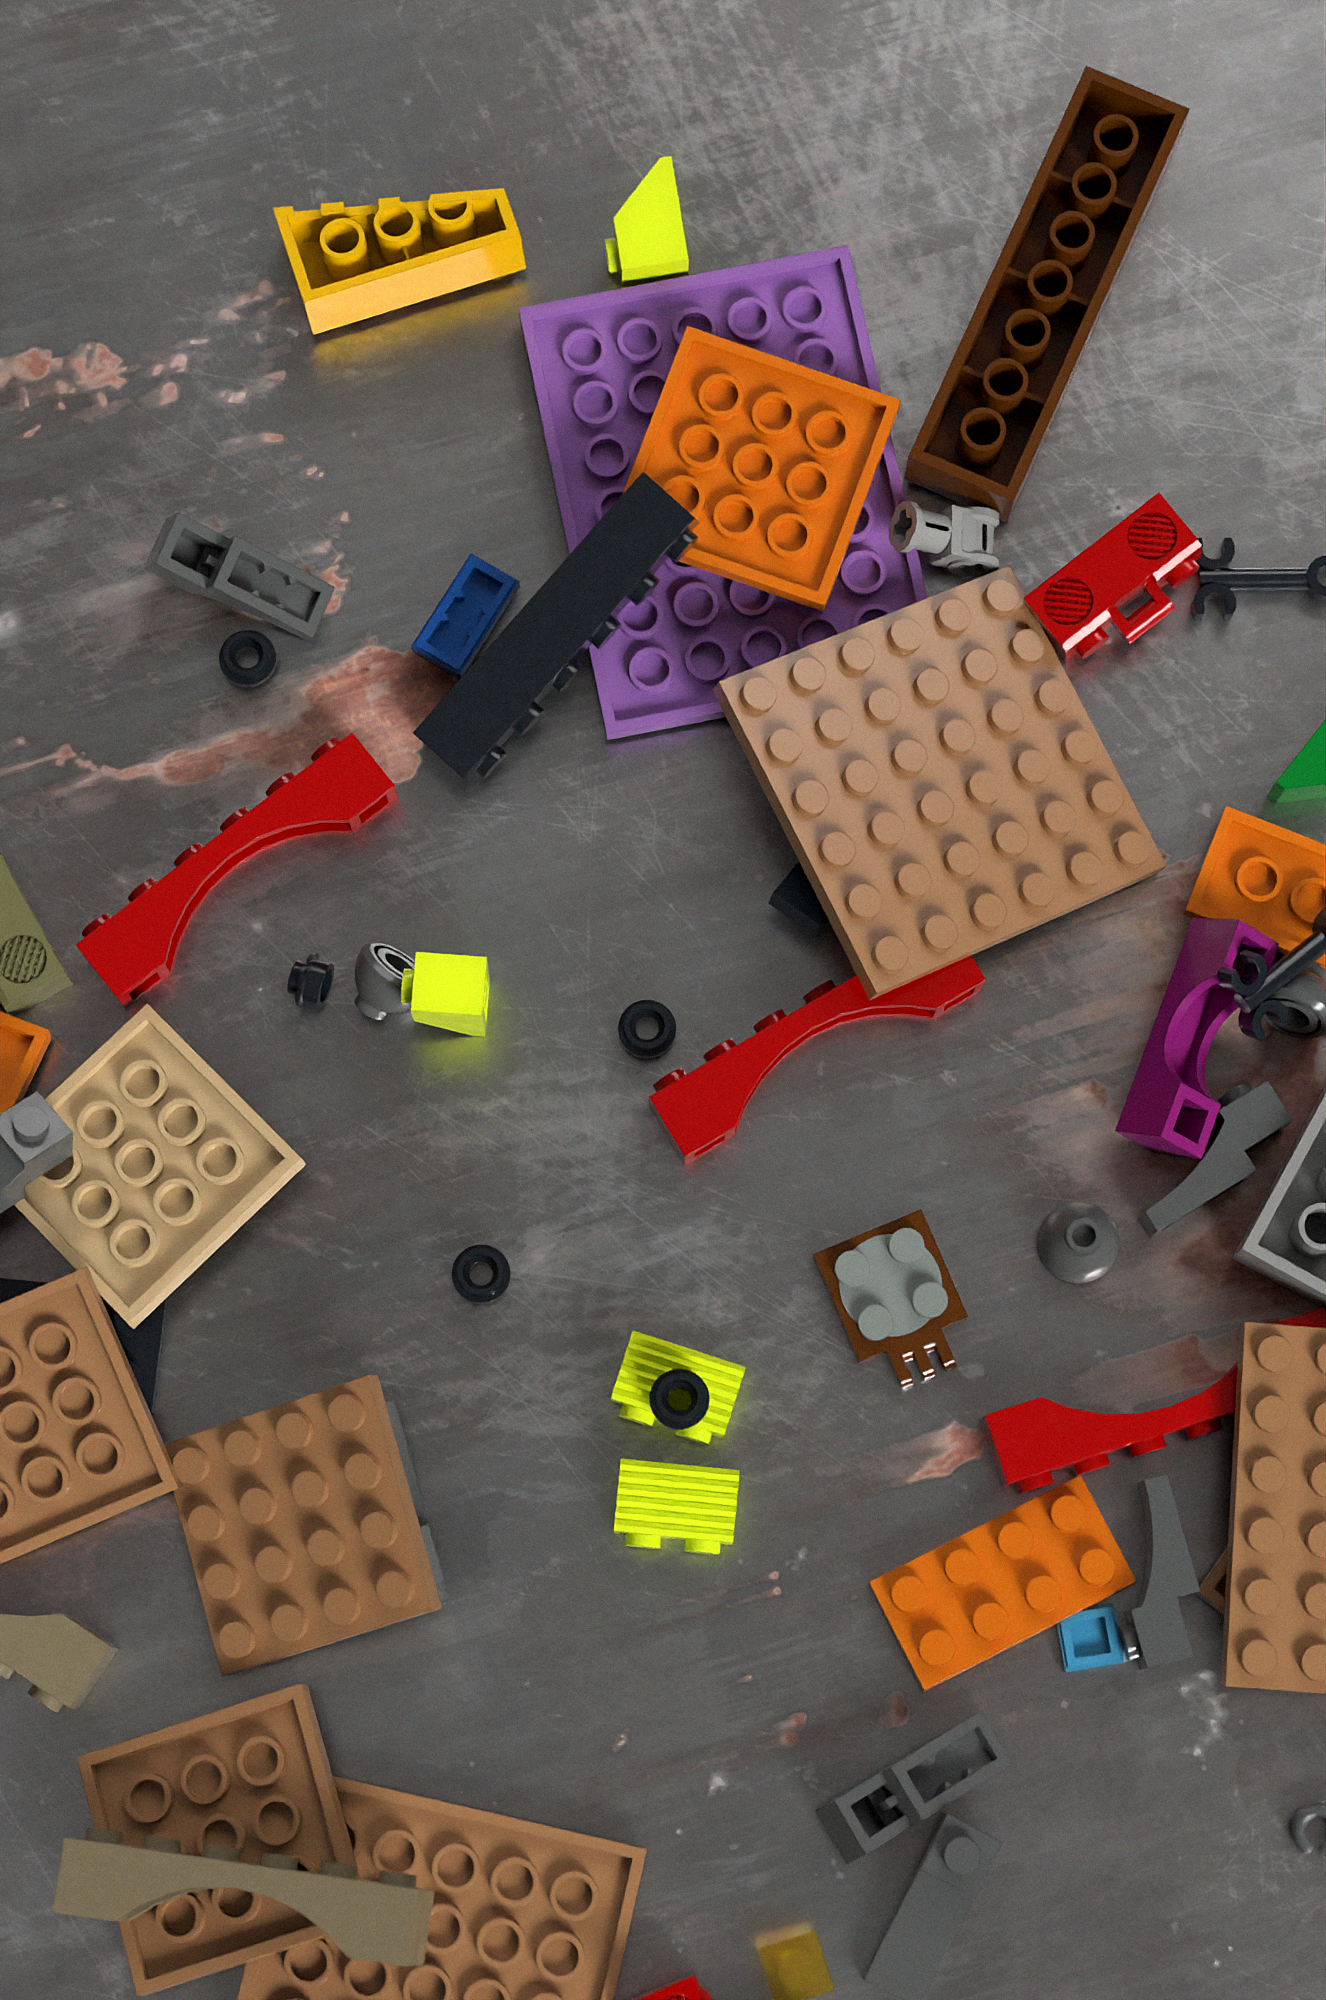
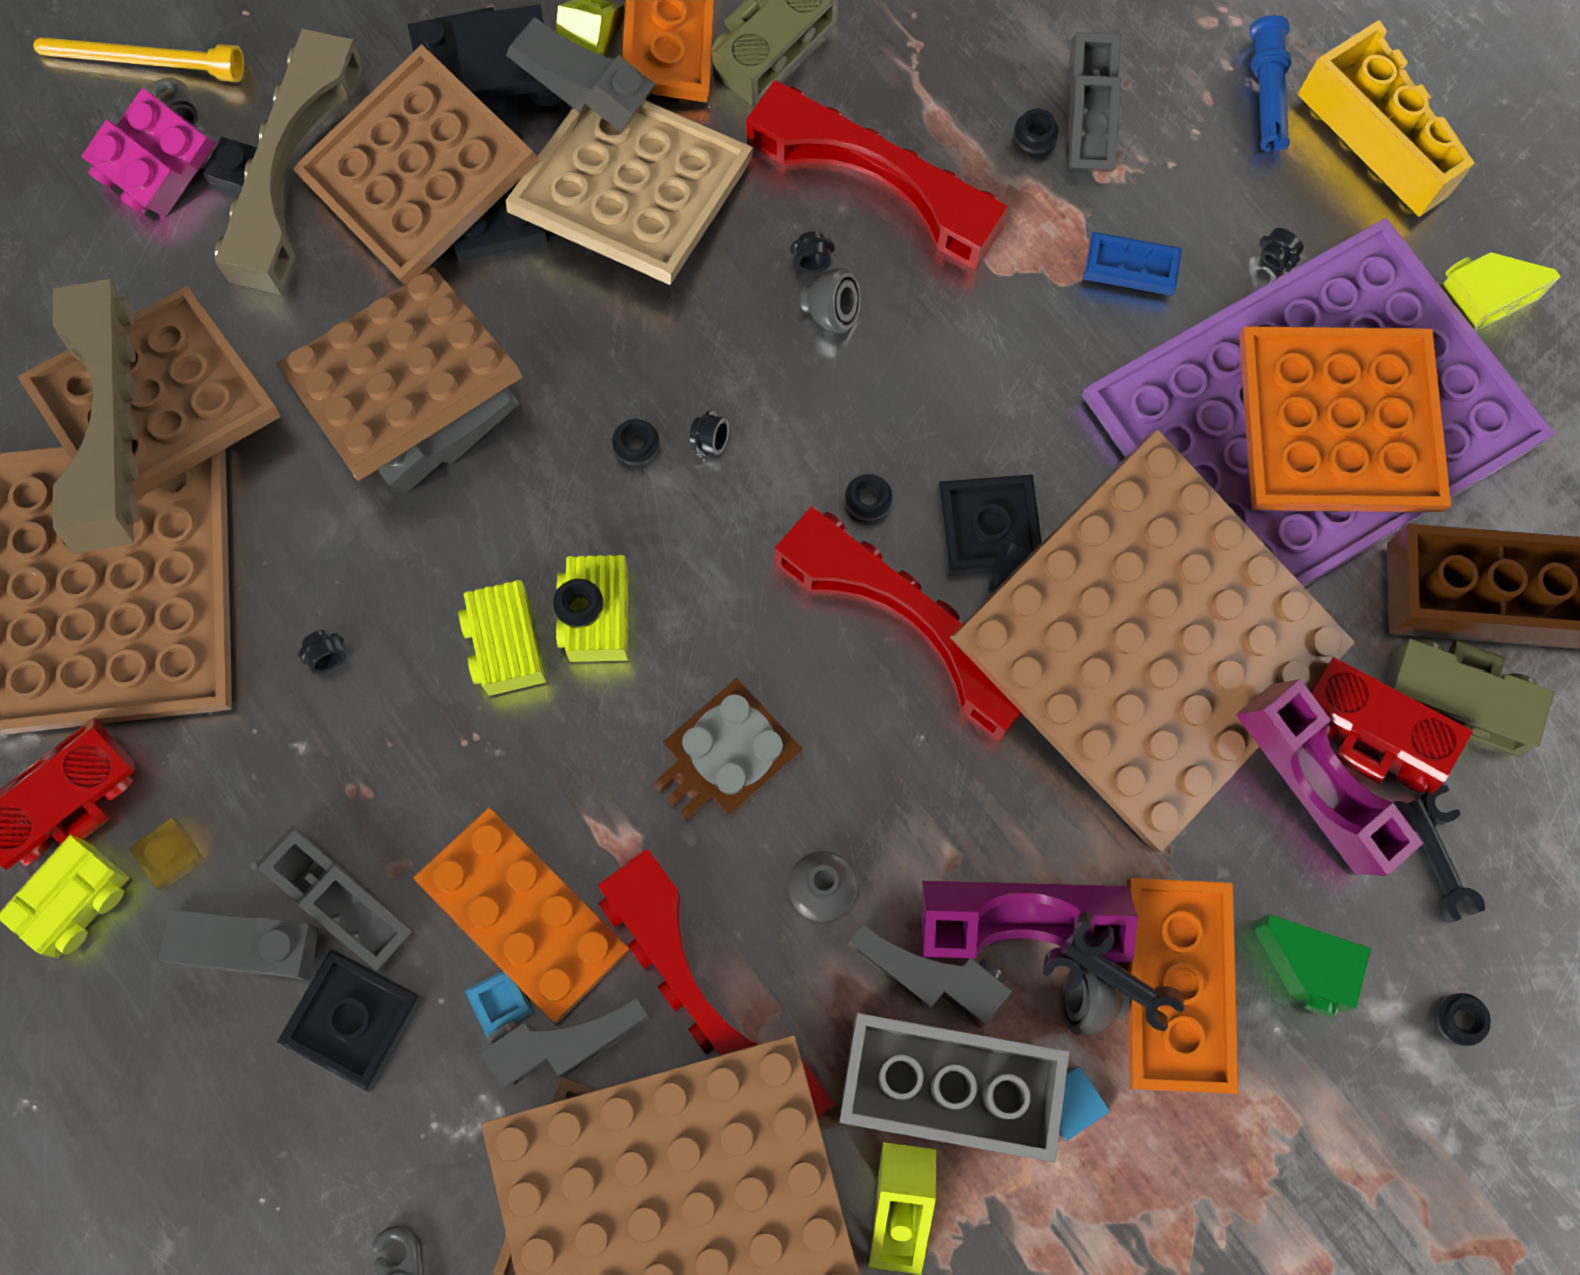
camera: 70 degrees right, 5 degrees down
neon yellow slope [401,952,490,1037] -> none
black brick [413,472,699,780] -> none
light grey connector [888,501,999,577] -> none
none -> black tile [276,949,423,1092]
none -> black plate [297,630,346,674]
none -> black plate [689,410,729,456]
none -> black tile [937,474,1042,576]
none -> magenta arch [1235,679,1424,876]
none -> blue pin [1249,15,1292,152]
none -> black plate [1259,228,1304,270]
none -> olive piece [1383,639,1554,756]

